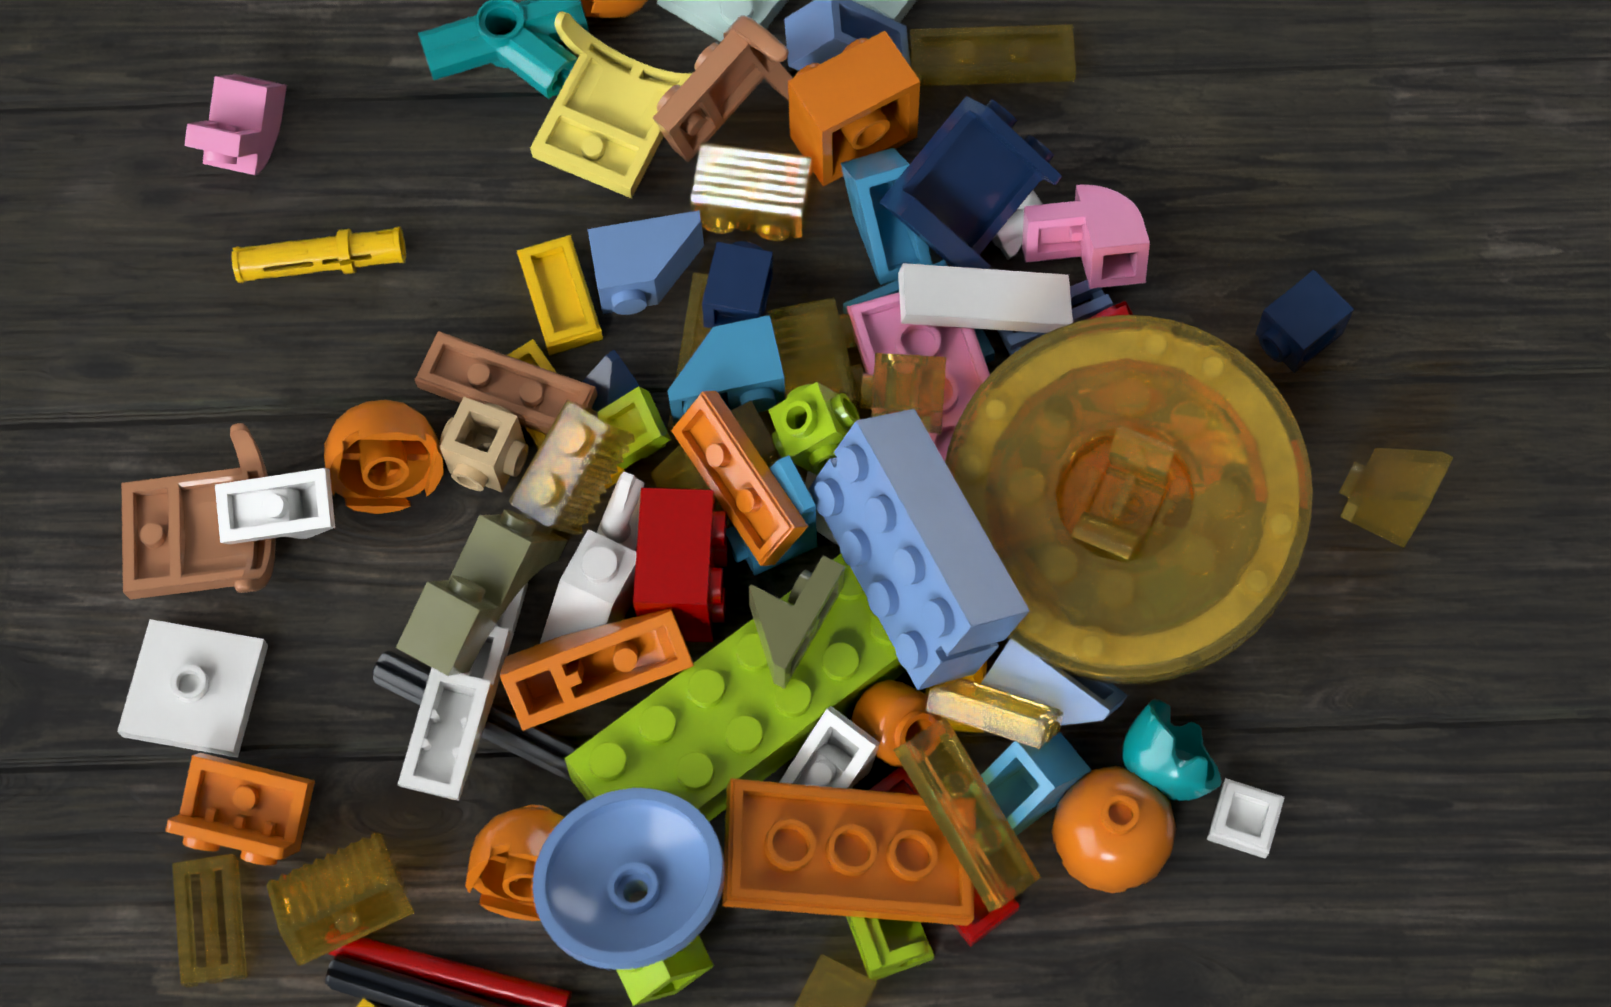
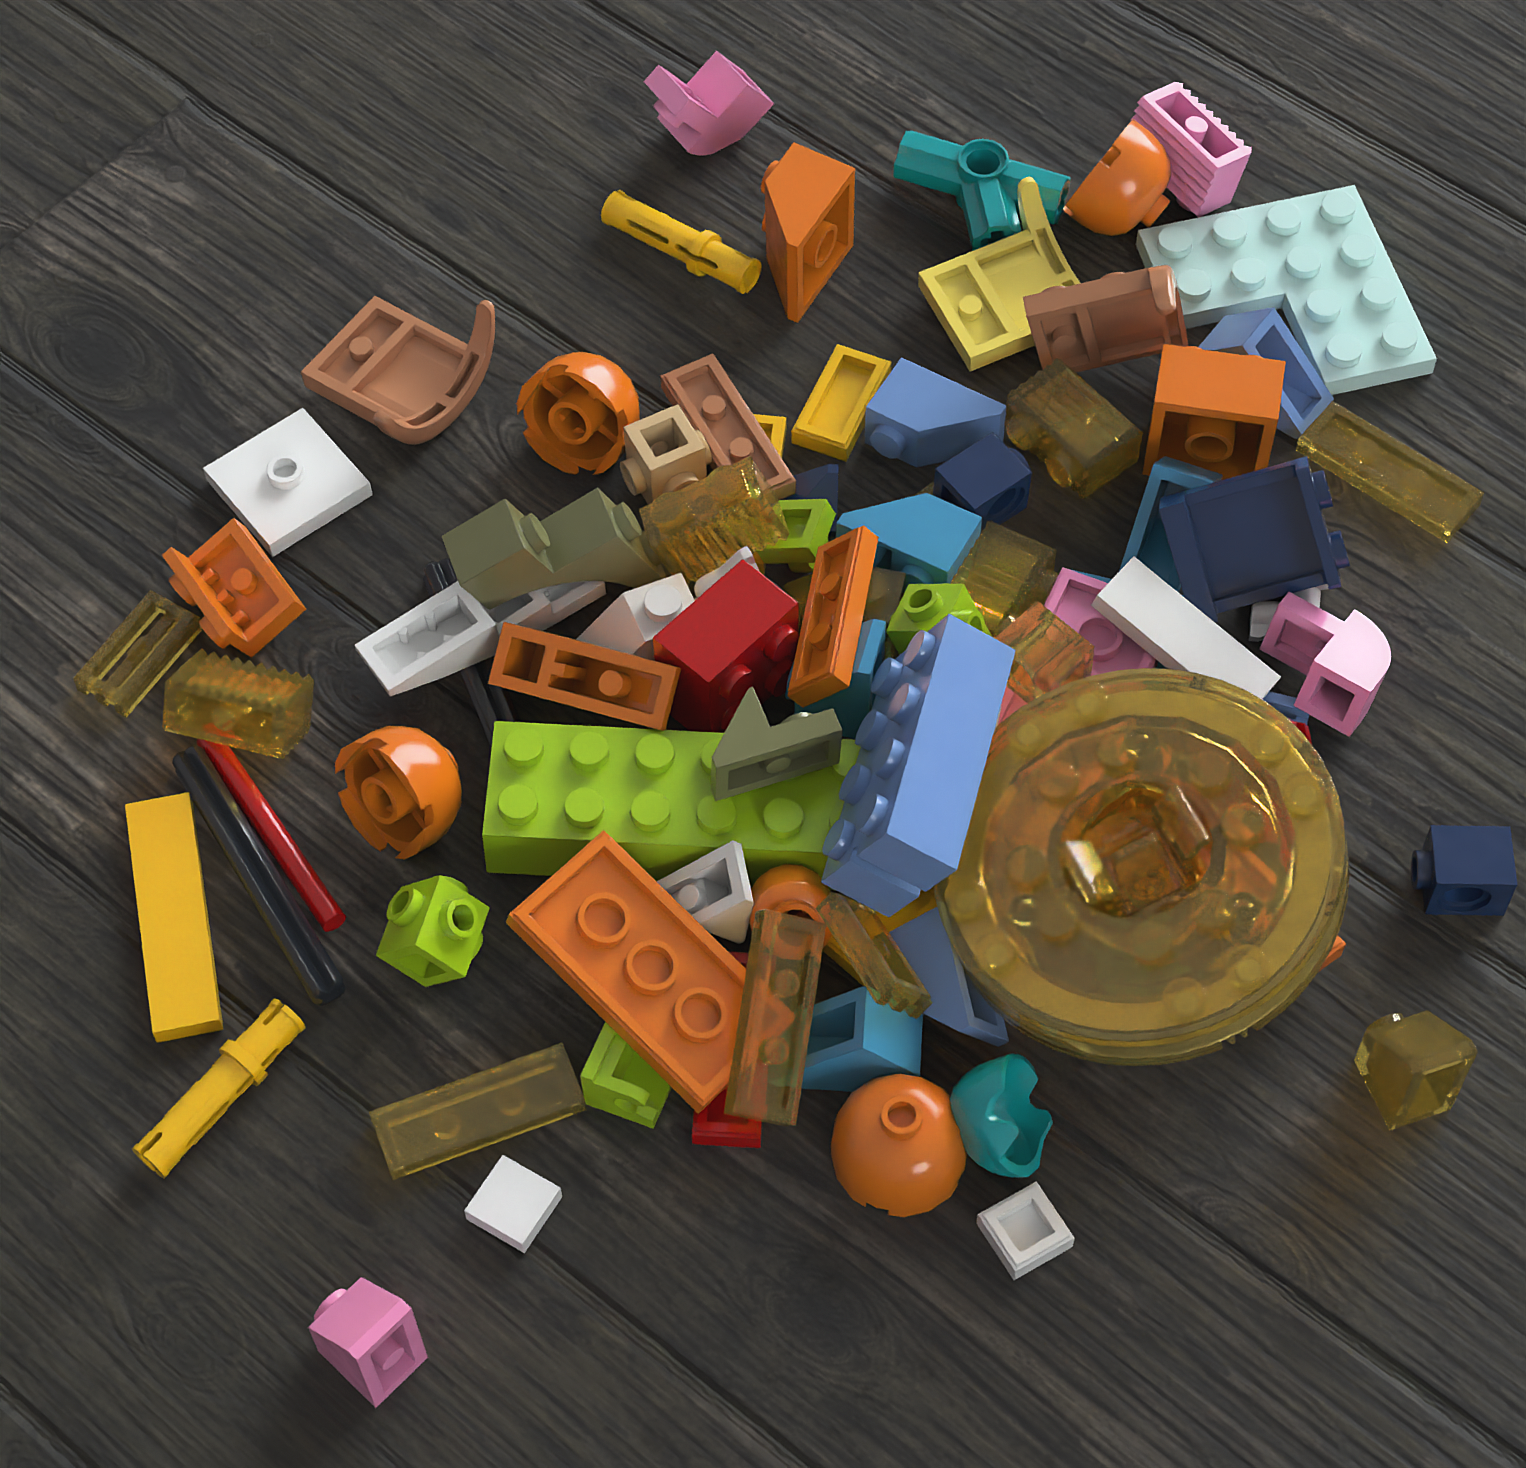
camera: 40 degrees right, 10 degrees down
white slope [215,468,335,544] -> none
medium blue dish [533,788,725,969] -> none
none -> orange slope [761,142,855,323]

